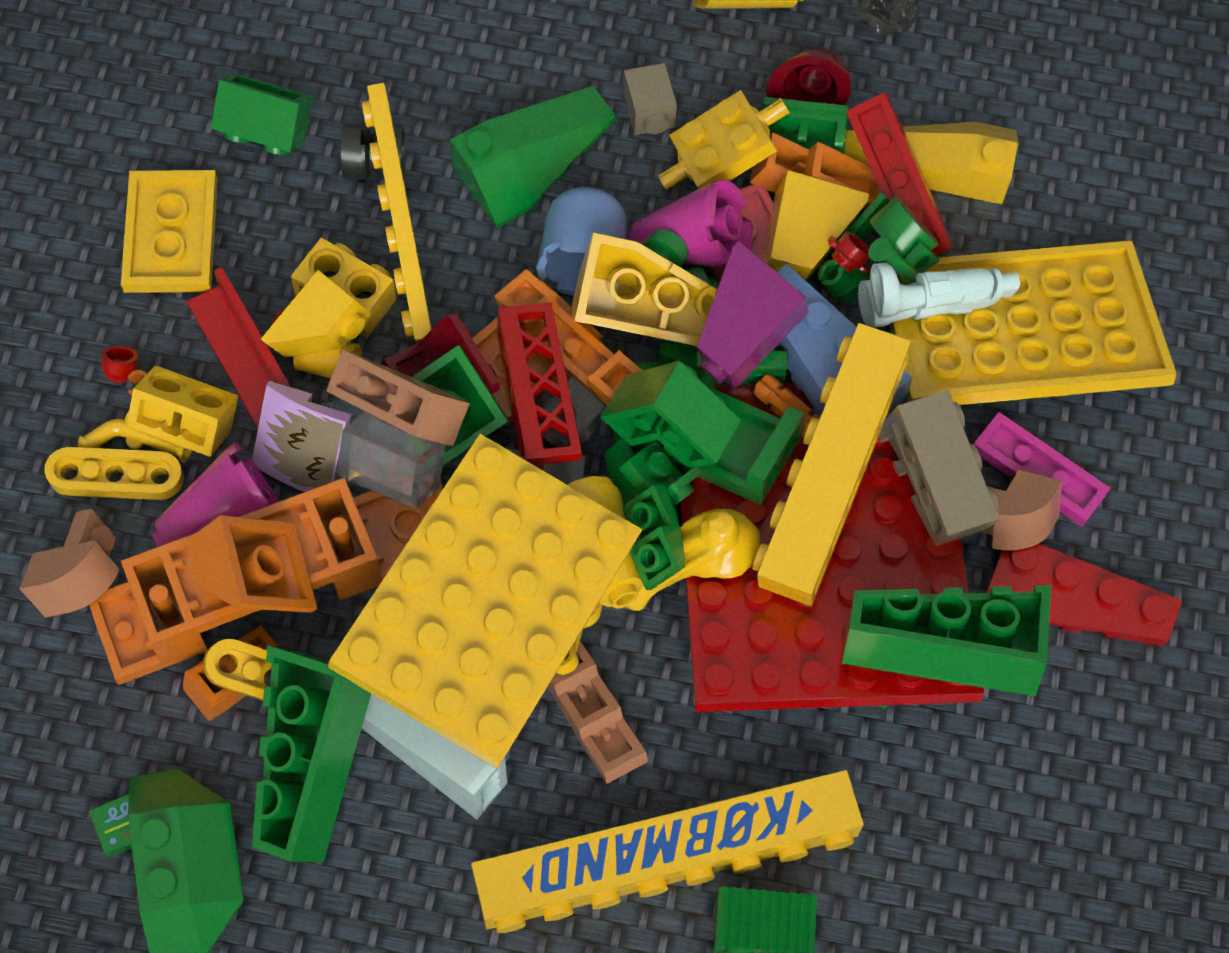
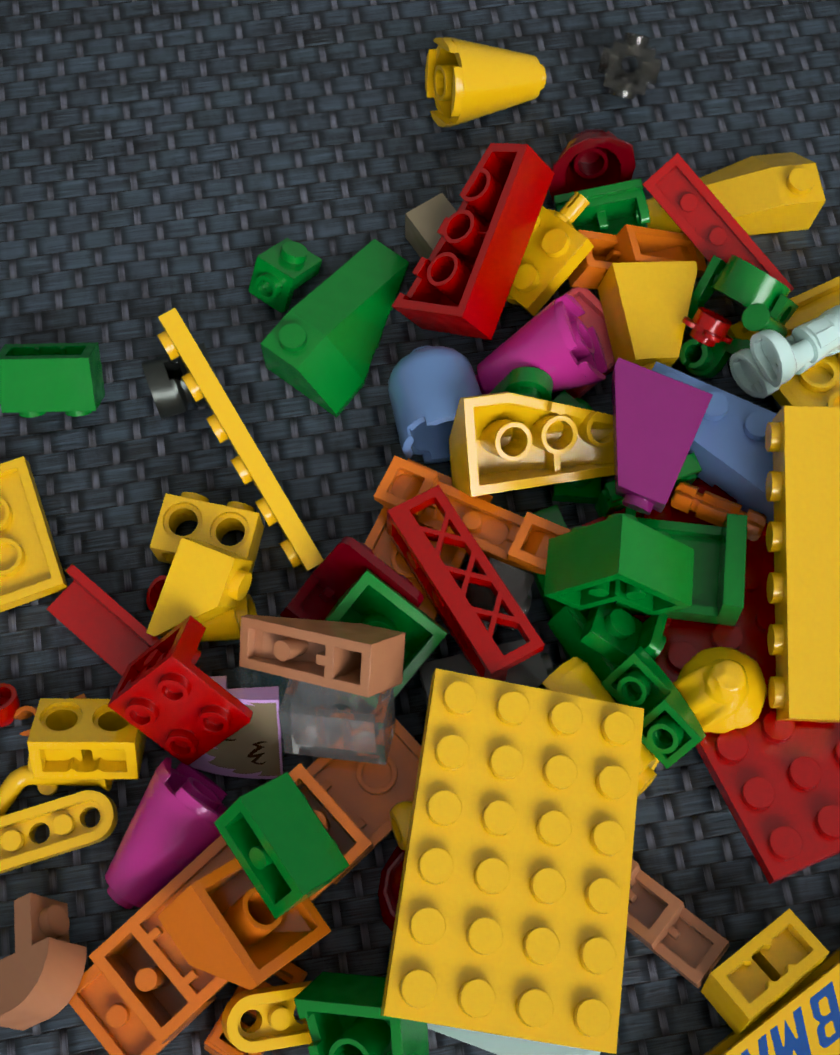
camera: 20 degrees left, 5 degrees up
none -> red bracket [108,615,253,765]
none -> green brick [214,772,350,919]
none -> green bracket [249,238,322,313]
none -> red wedge [392,143,555,340]
none -> yellow brick [701,908,829,1036]

